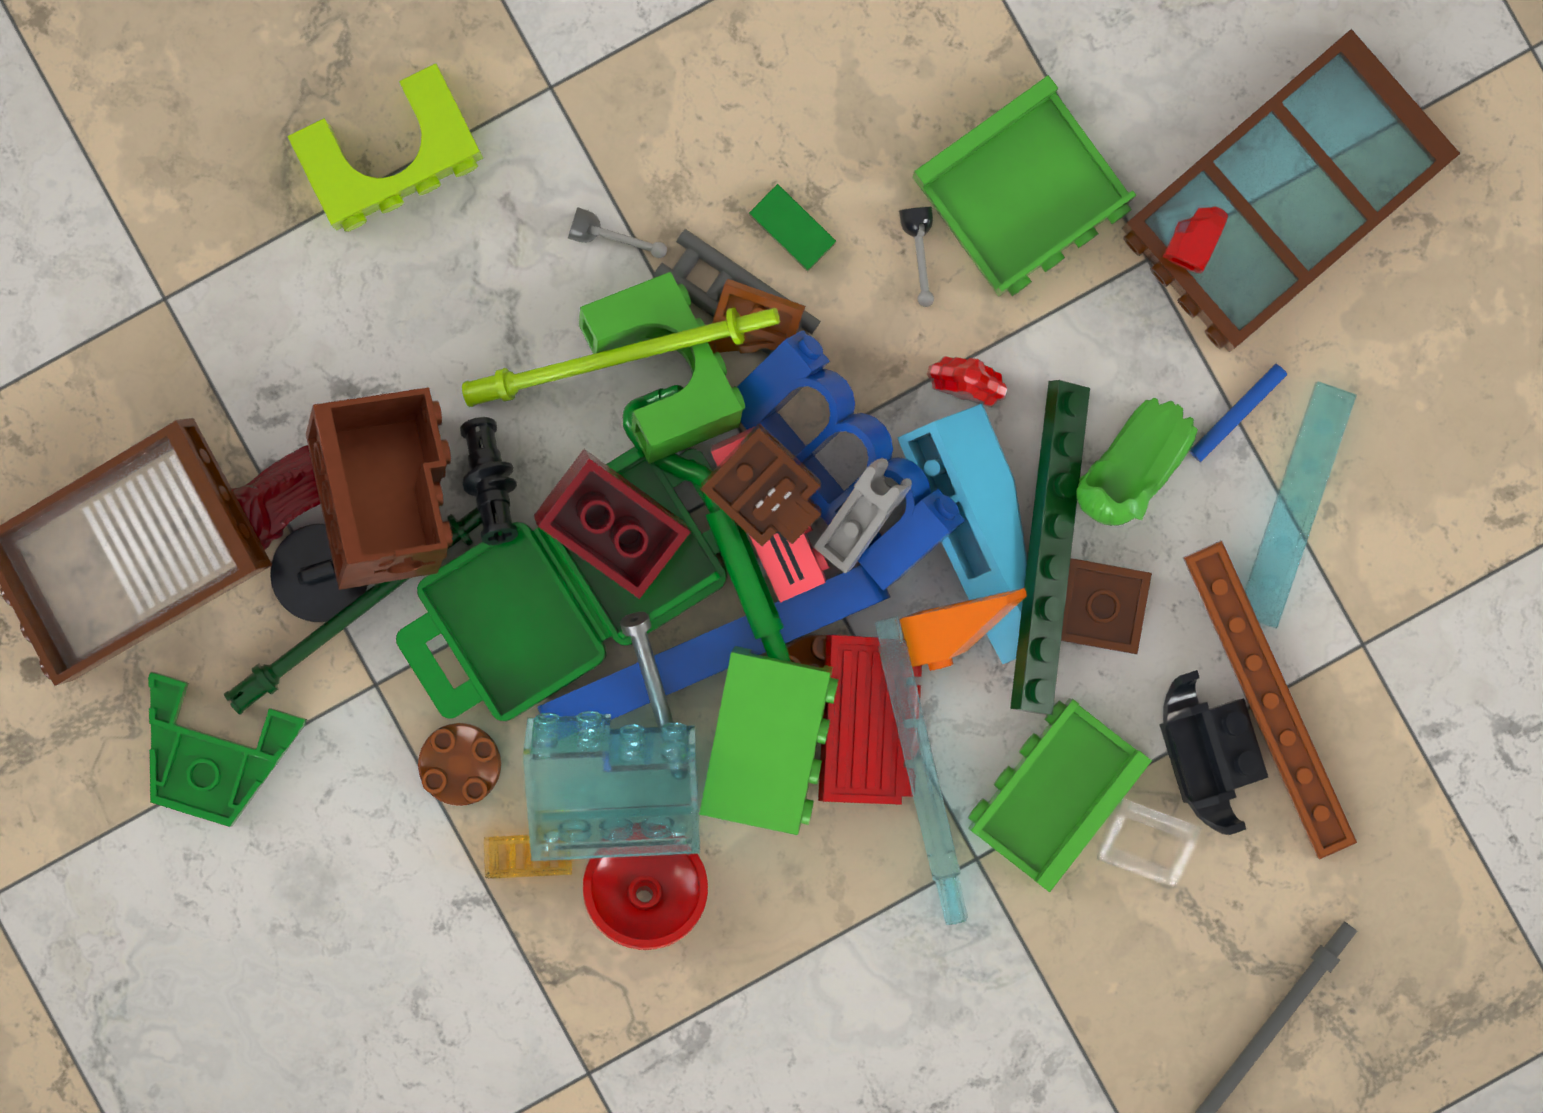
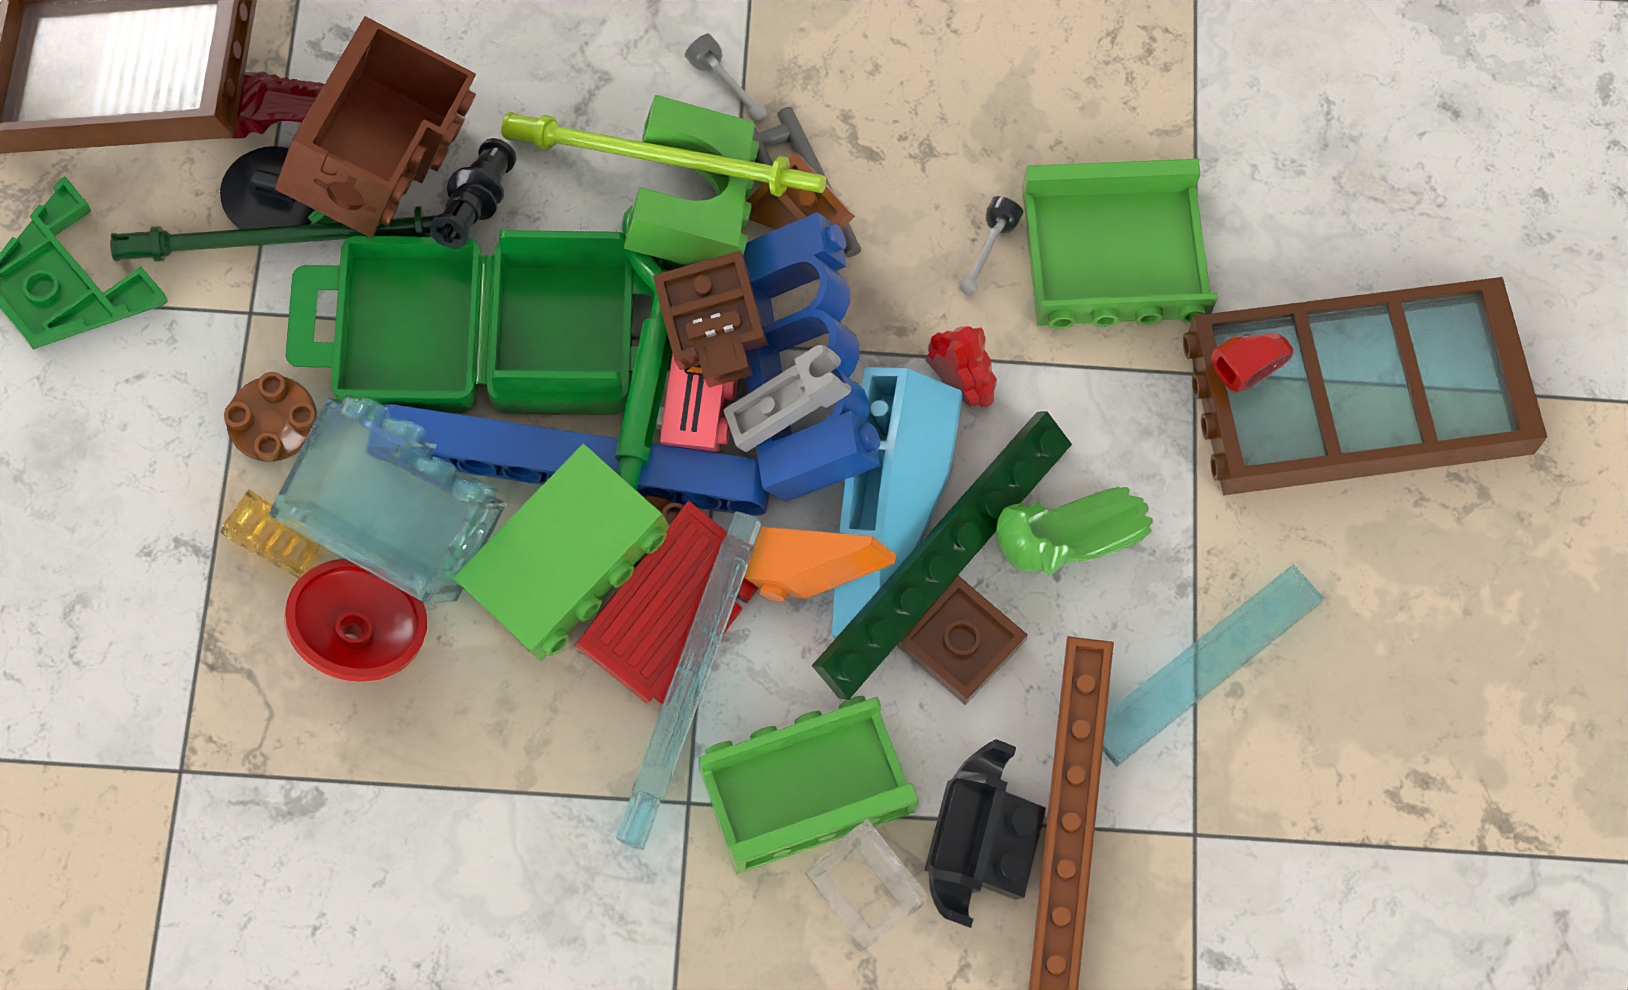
camera: 30 degrees right, 20 degrees down
dark red brick [533,449,690,599] -> none
flat silver bar [620,612,688,779] -> none
green tile [749,184,836,272] -> none
blue piece [1189,364,1287,462] -> none

